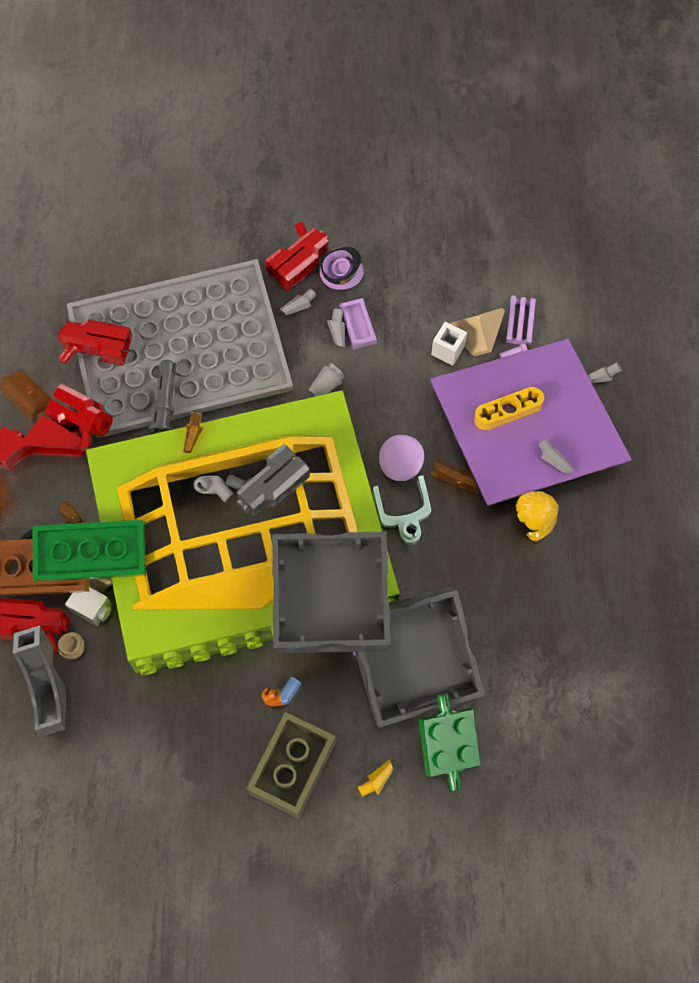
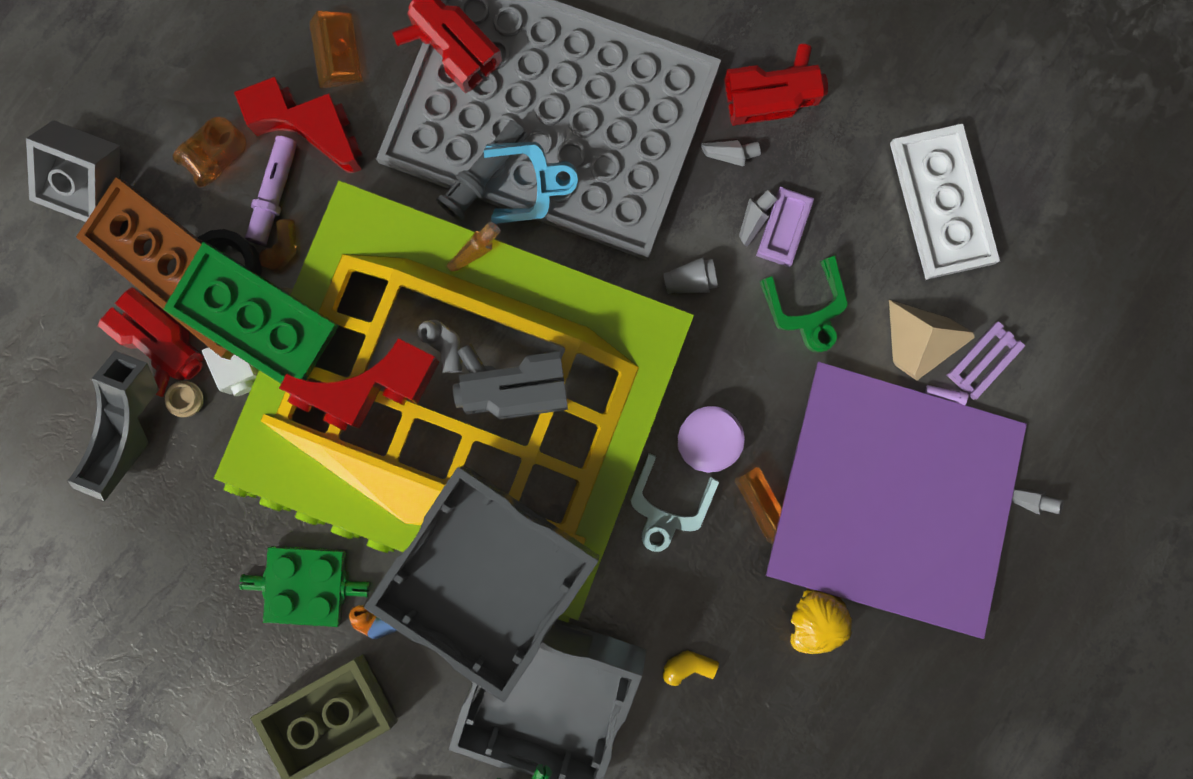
camera: 30 degrees right, 15 degrees up
red piece [45,384,113,451] -> none
lavender piece [320,247,364,290] -> none
white brick [431,322,467,366] -> none
yellow beam [474,387,544,430] -> none
light grey bar [539,440,574,474] -> none
none -> green plate [239,546,370,627]
none -> lavender pin [245,136,298,246]
none -> red arch [279,338,440,431]
none -> medium azure piece [483,142,578,224]
none -> yellow arm [663,651,719,686]
none -> green piece [759,256,847,352]
none -> white plate [890,124,1000,280]

